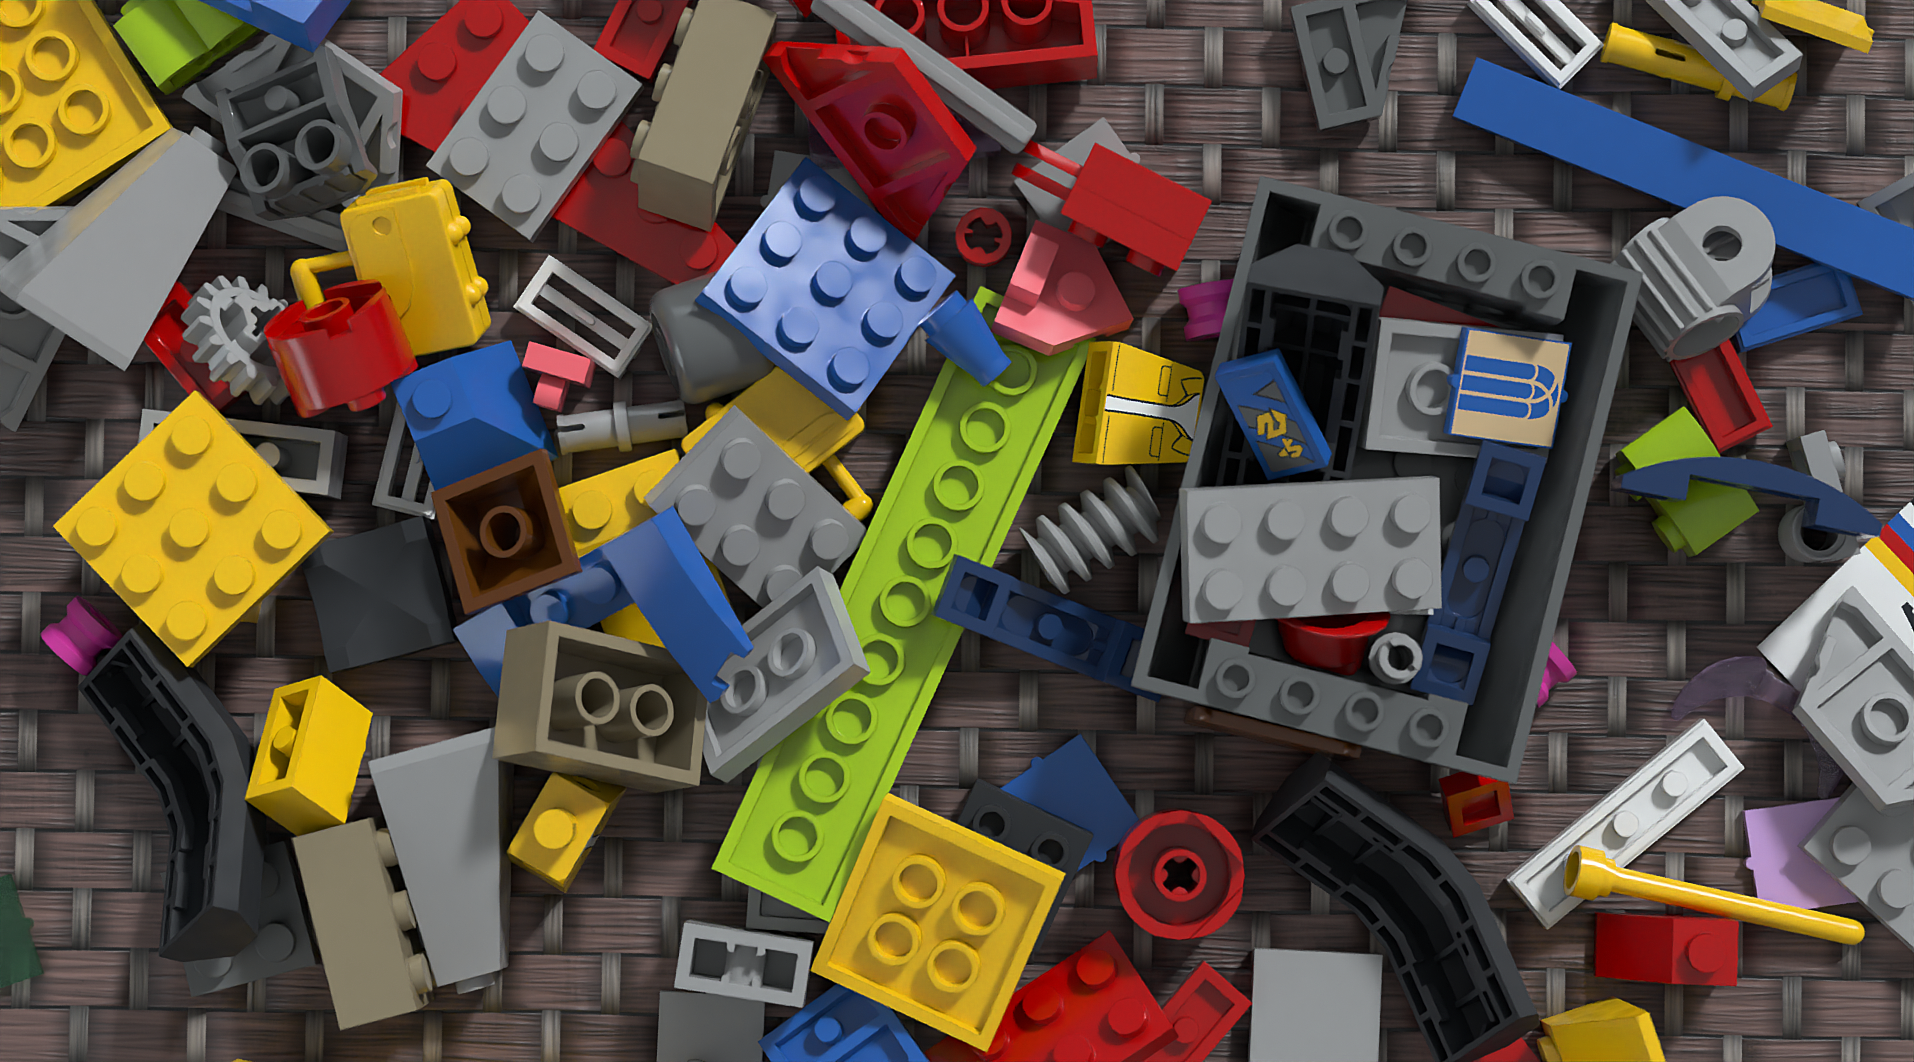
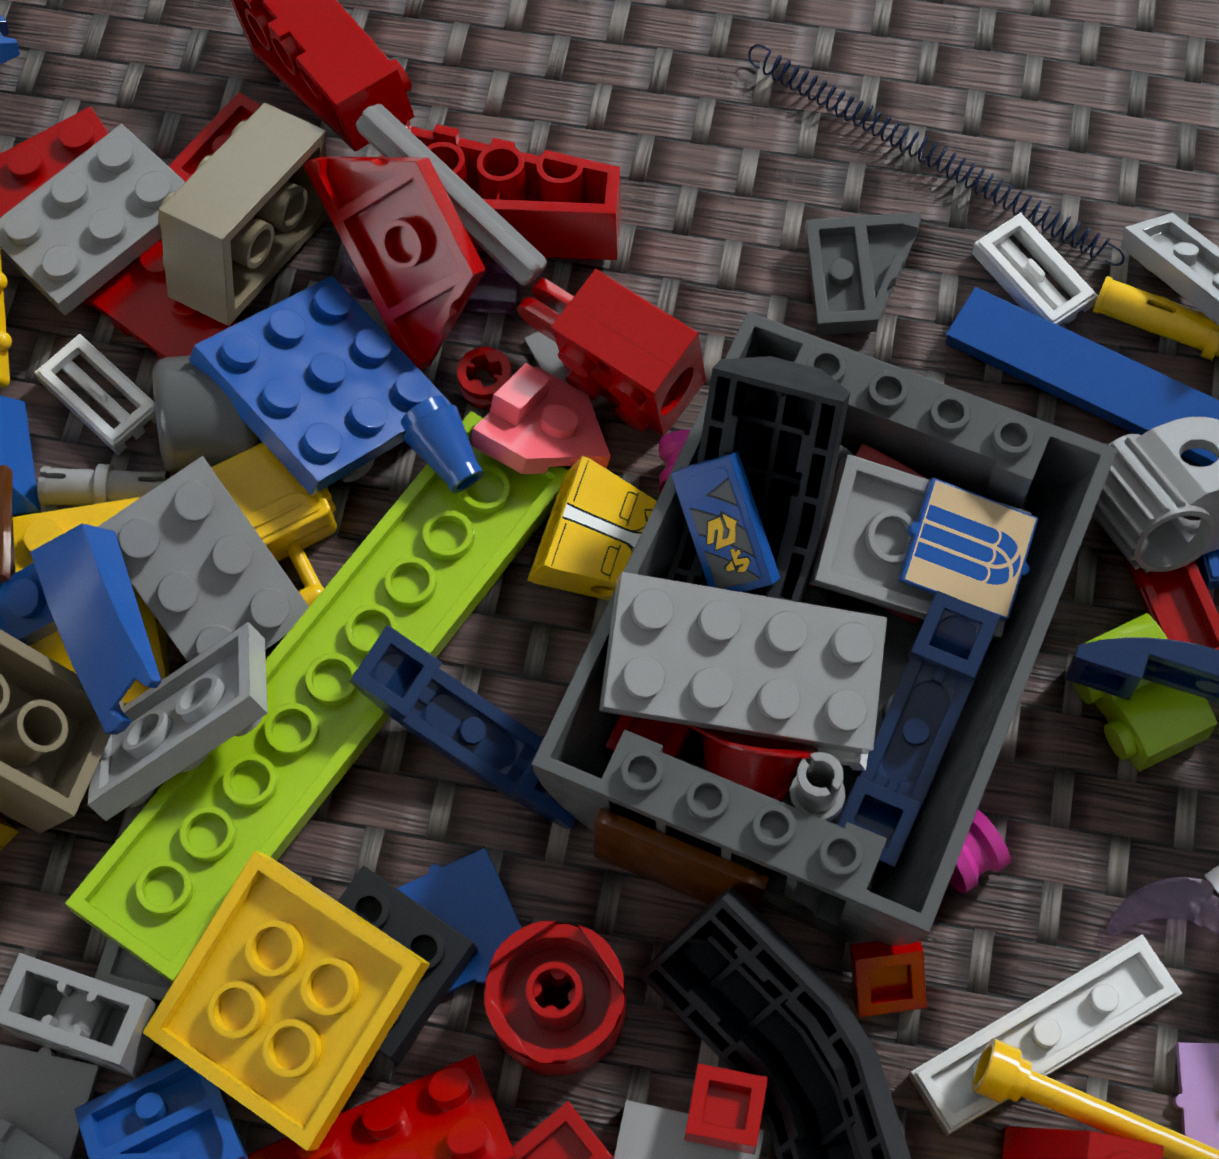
camera: 10 degrees right, 20 degrees down
coral tile [522,341,597,413] -> none
light grey piece [1019,465,1162,594] -> none
none -> red plate [684,1063,768,1155]

